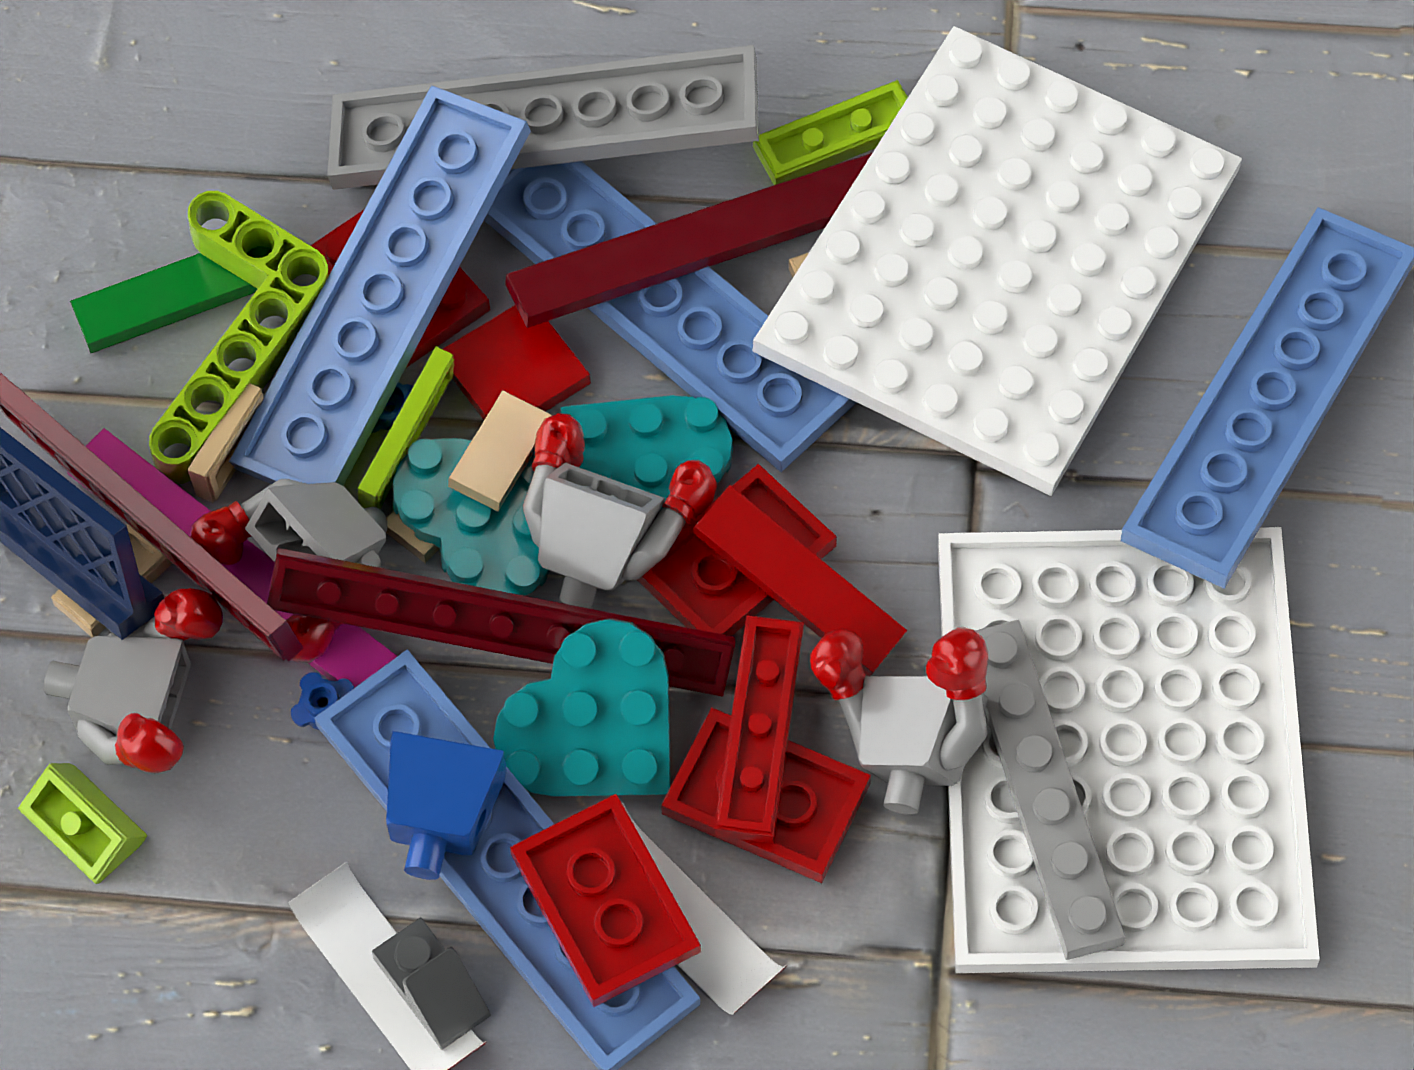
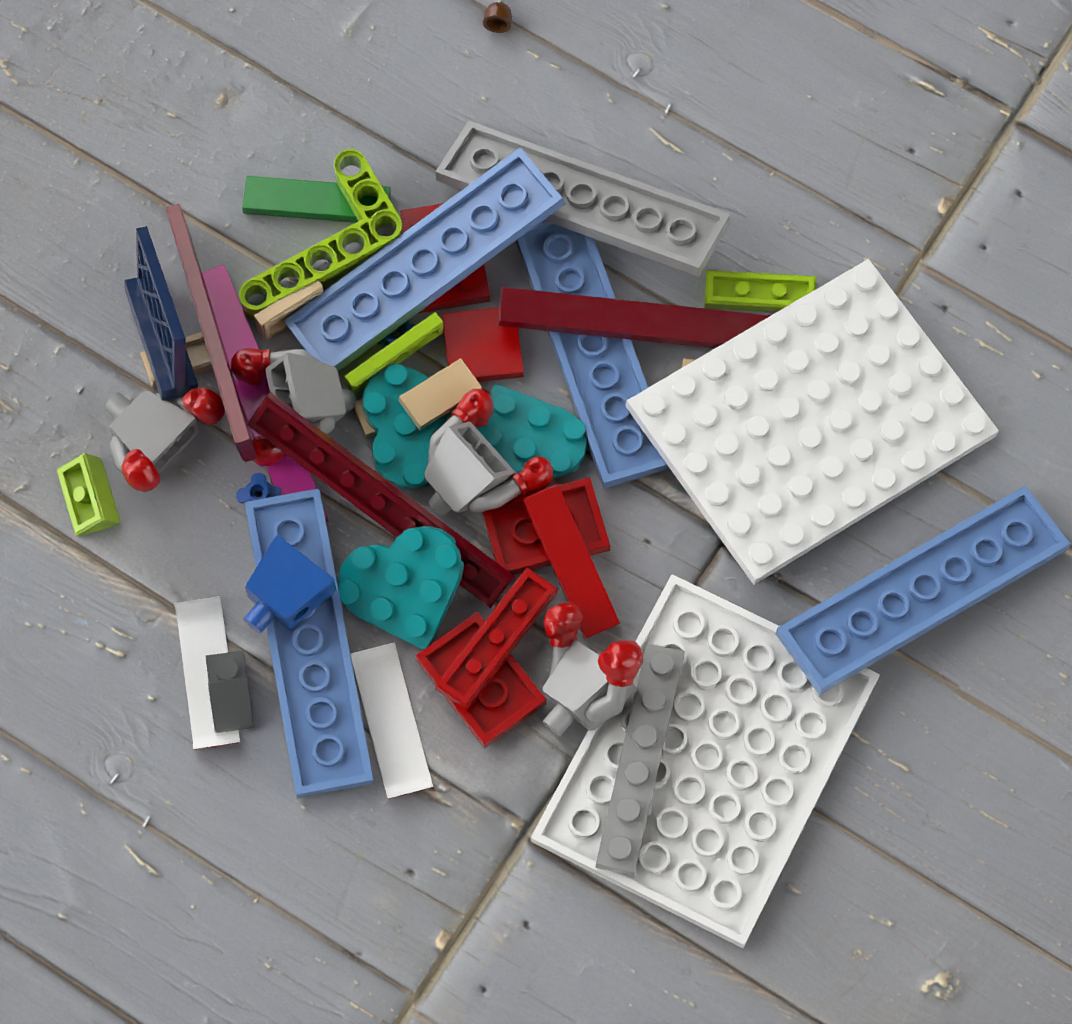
camera: 25 degrees right, 5 degrees up
red plate [510,794,701,1007] -> none

